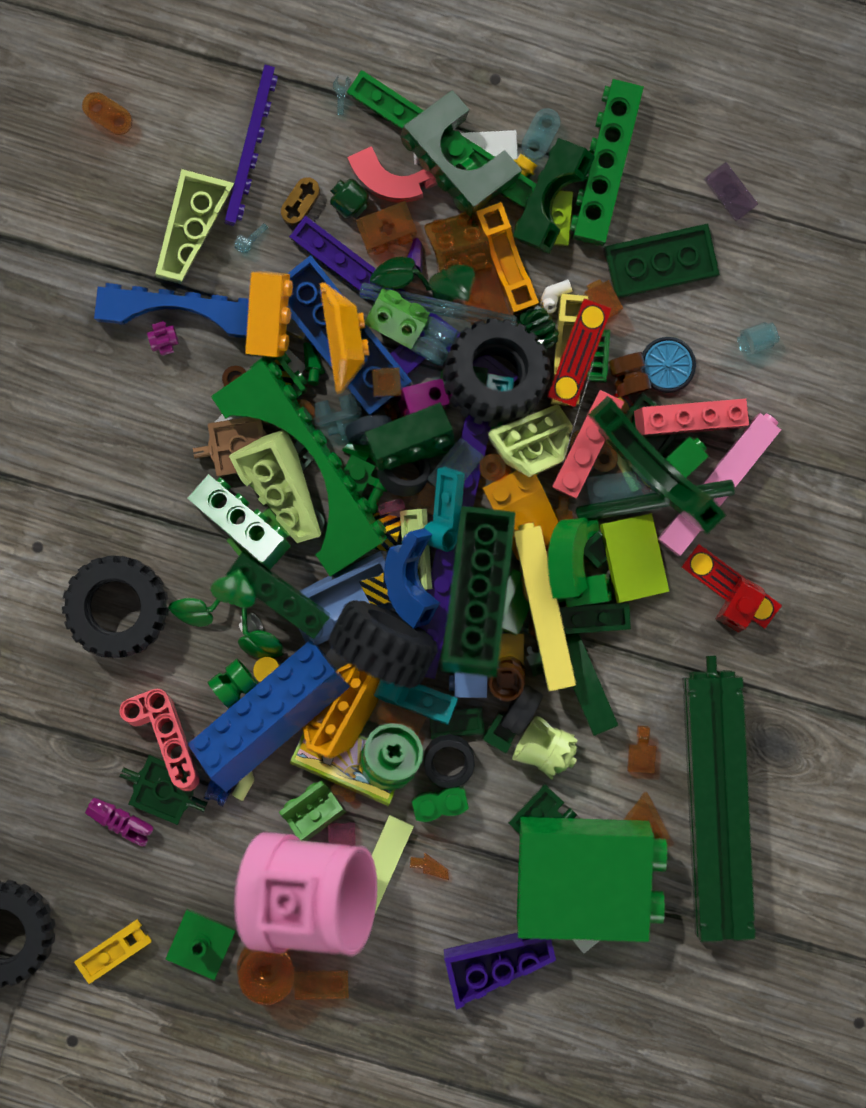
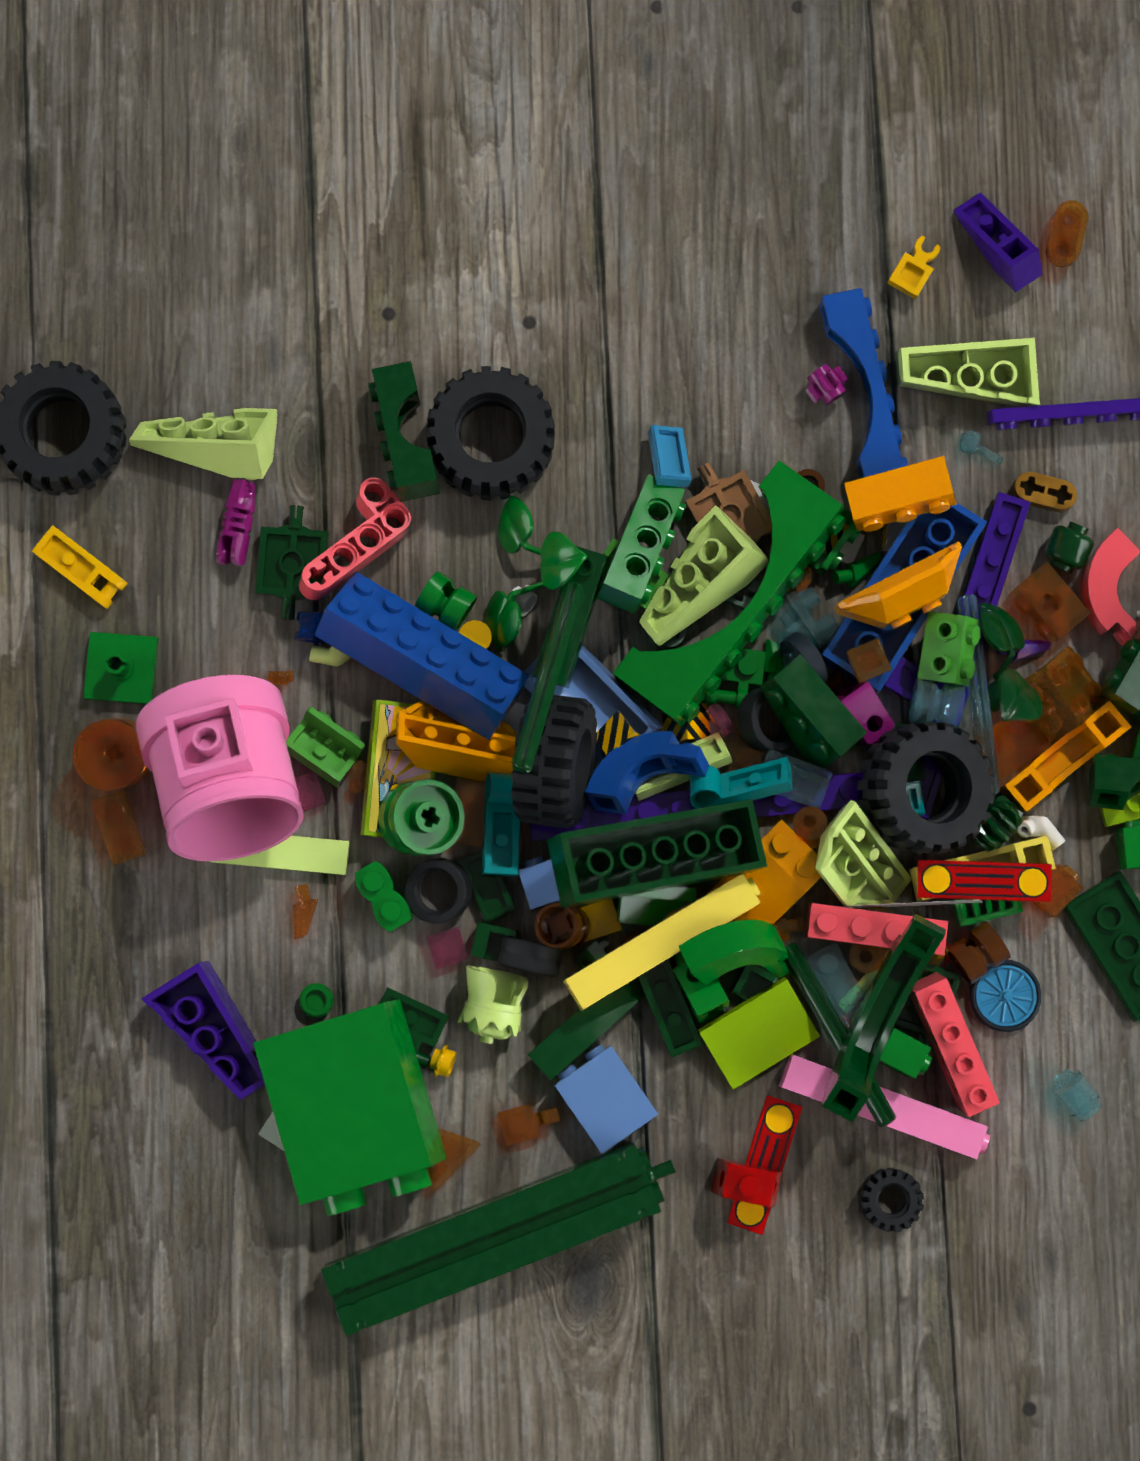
camera: 60 degrees right, 5 degrees down
none -> yellowish green wedge [129,408,278,480]
none -> clear orange piece [269,670,294,685]
none -> green tile [299,983,334,1018]
none -> dark green arch [368,361,440,502]
none -> clear pink tile [426,926,469,969]
none -> yellow plate [429,1045,457,1078]
none -> dark green axle [512,582,583,773]
none -> medium blue brick [554,1044,658,1154]
none -> dark azure tile [648,425,692,487]
none -> black tyre [859,1168,924,1232]
none -> yellow plate [887,236,940,300]
none -> dark purple slope [954,192,1043,292]

